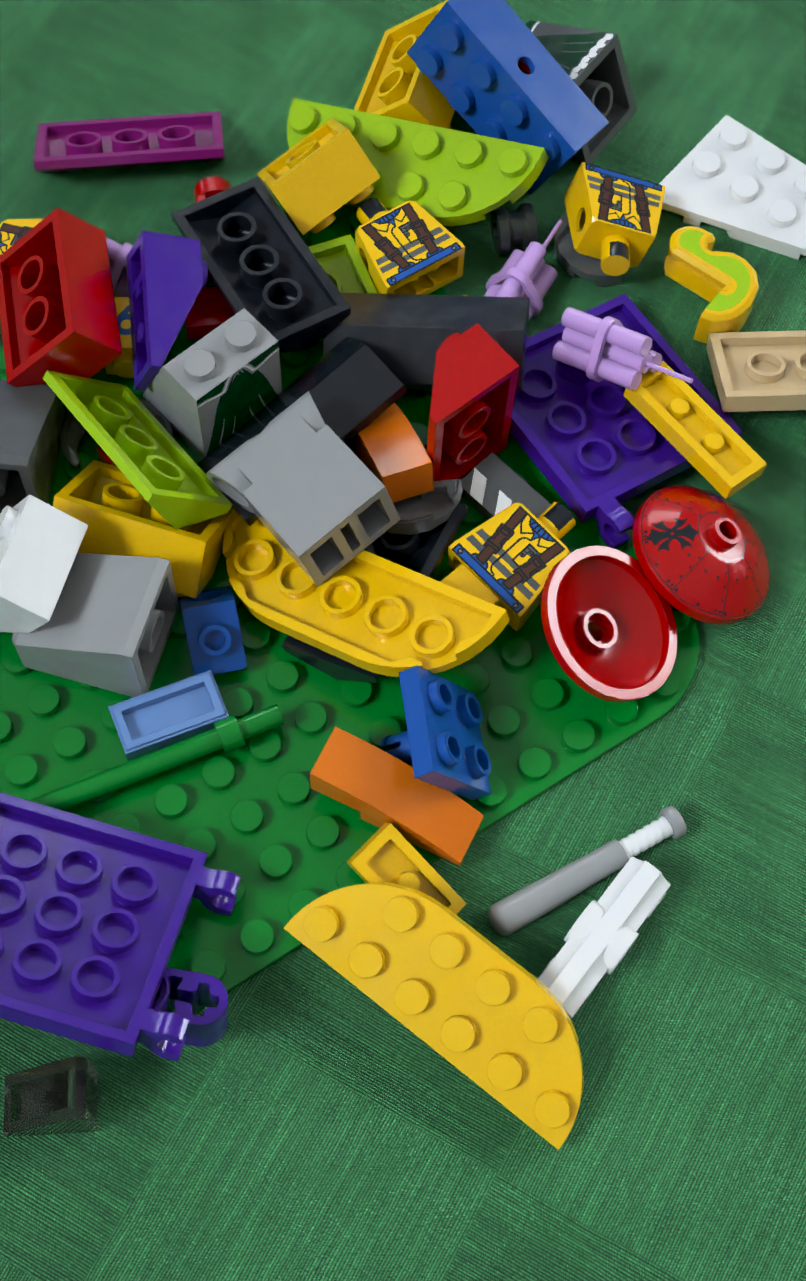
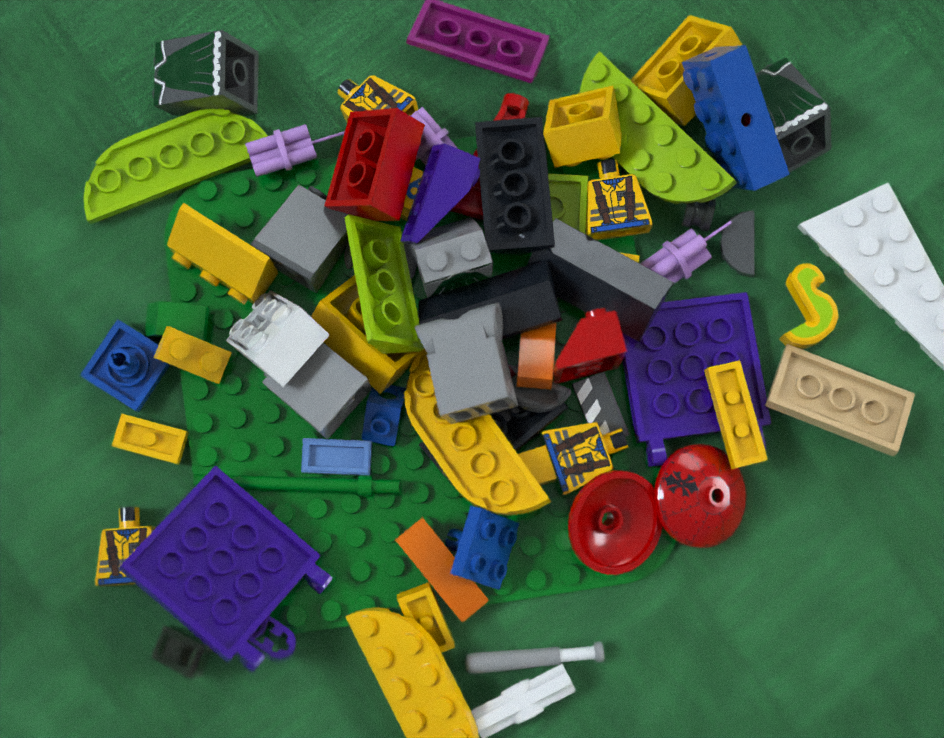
camera: 30 degrees right, 15 degrees up
lavender piece [552,307,693,391] -> none
yellow torso [564,162,665,276] -> none

